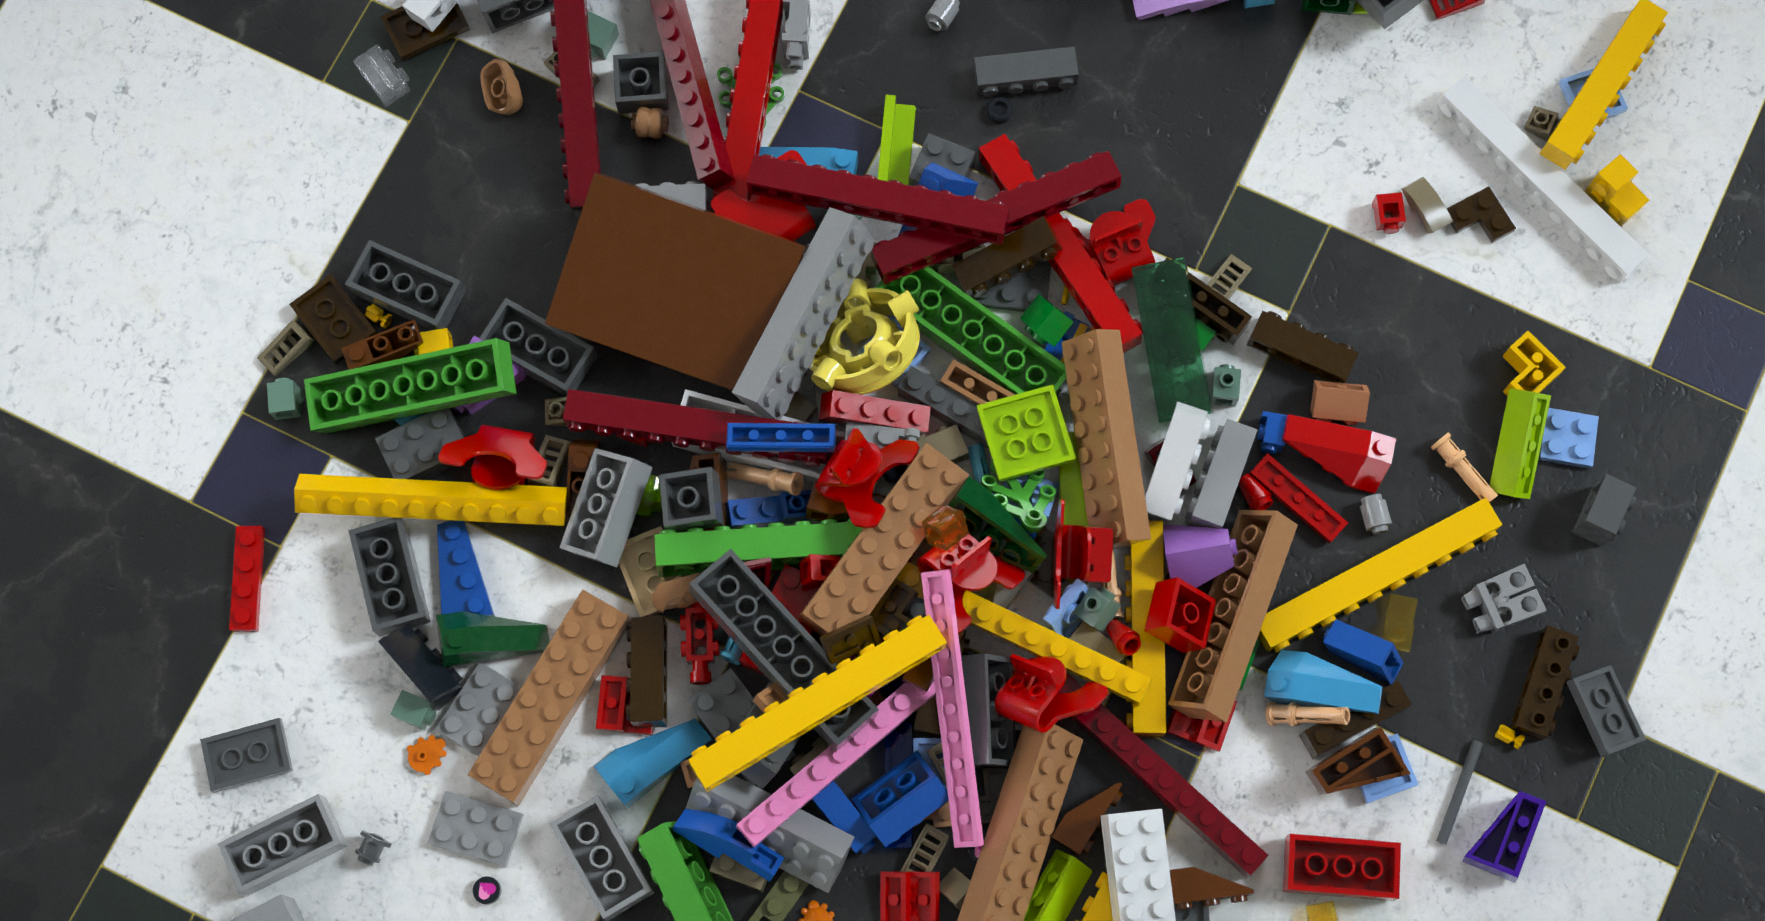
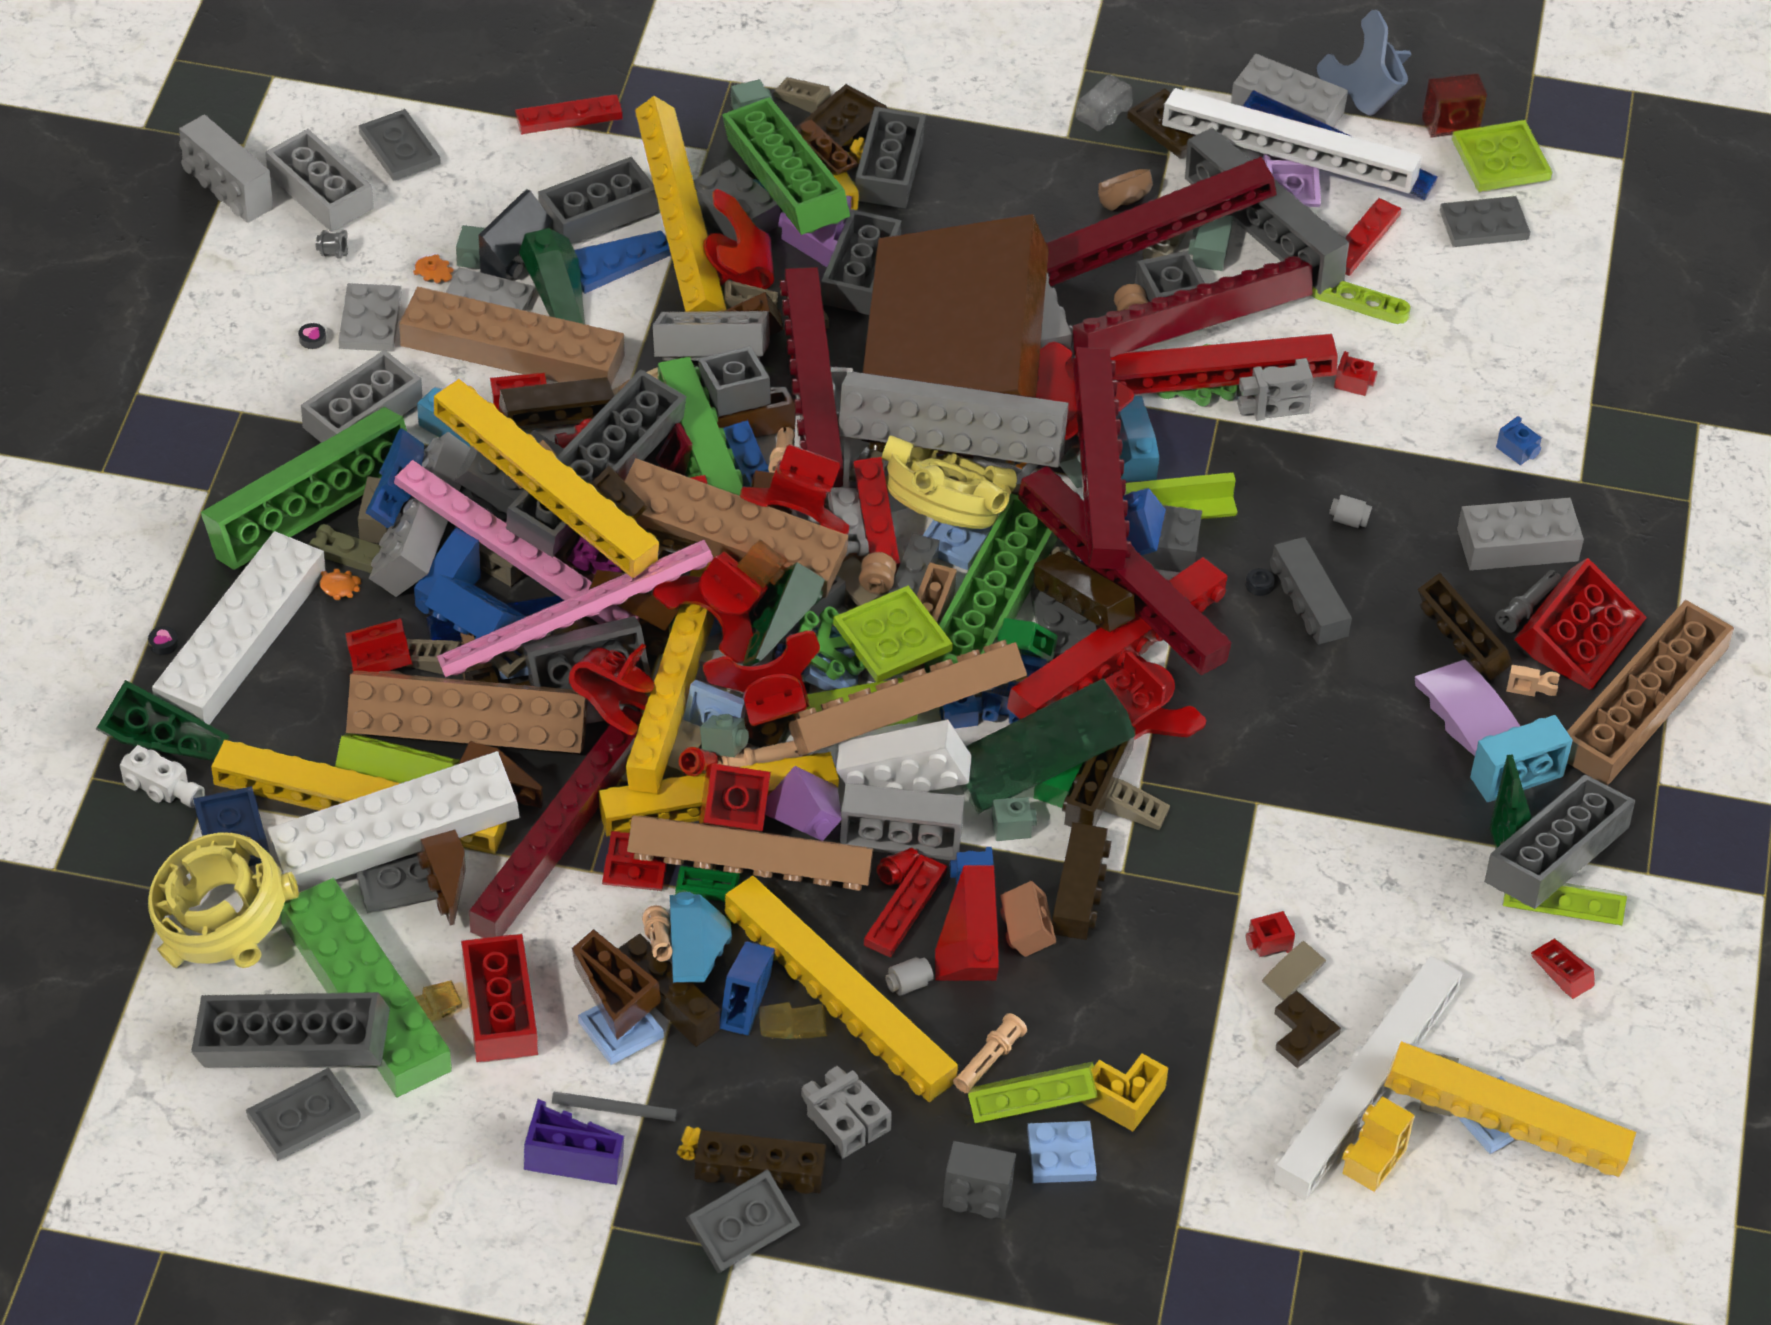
camera: 70 degrees right, 25 degrees down
blue brick [726,423,836,452] -> none
none -> medium nougat piece [859,552,897,594]

